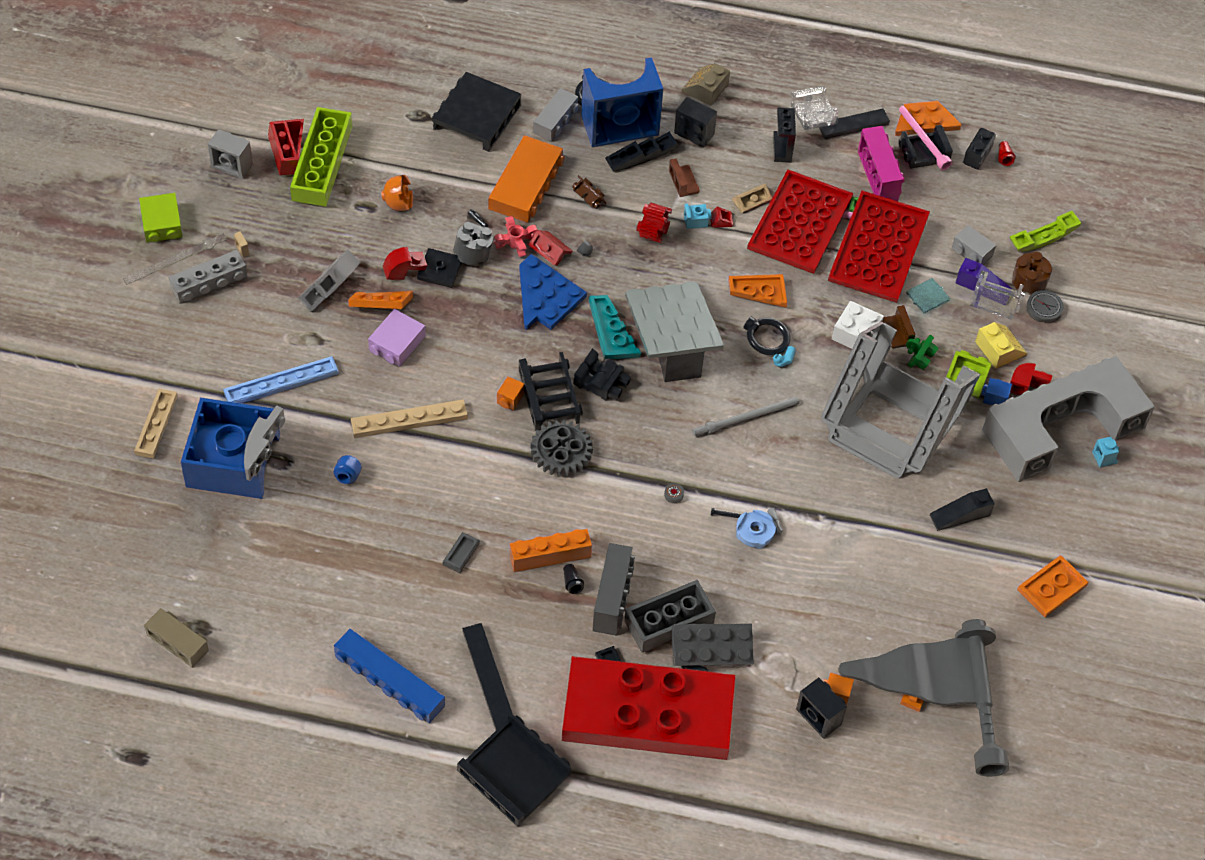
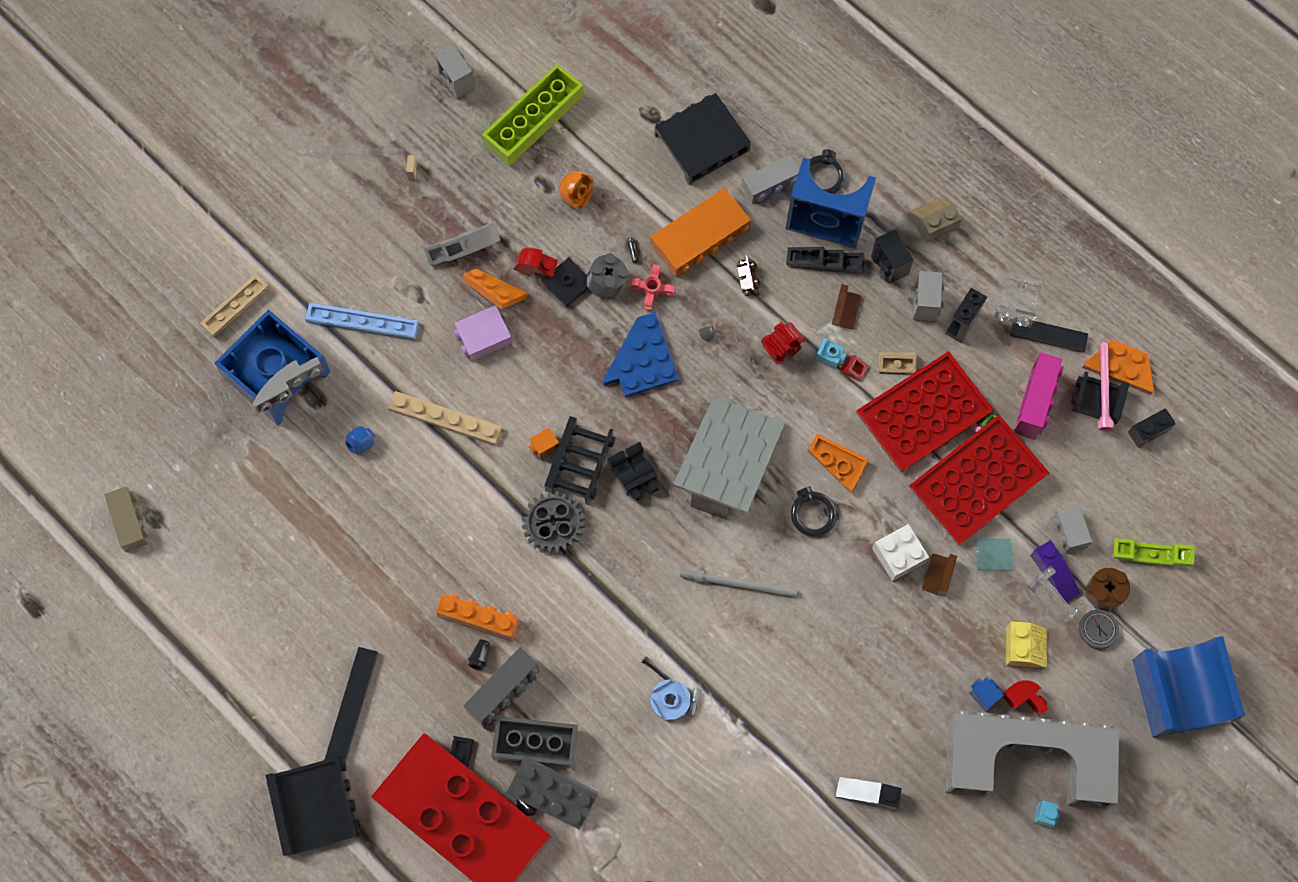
camera: 35 degrees right, 15 degrees up
lime brick [139,192,183,243] -> none
light grey brick [168,250,248,304] -> none
red wedge [268,119,304,176] -> none
blue brick [334,629,445,724] -> none
dark grey tile [443,532,480,573] -> none
red panel [529,230,573,266] -> none
teal wing [588,295,641,360] -> none
dark grey tile [664,483,684,503] -> none
medium azure arm [773,346,796,367] -> none
light grey piece [821,321,980,478] -> none
green hips [906,335,939,370] -> none
lime plate [946,350,992,399] -> none
red cone [998,141,1016,166] -> none
none -> light grey brick [913,271,945,322]
none -> blue piece [1132,636,1245,738]

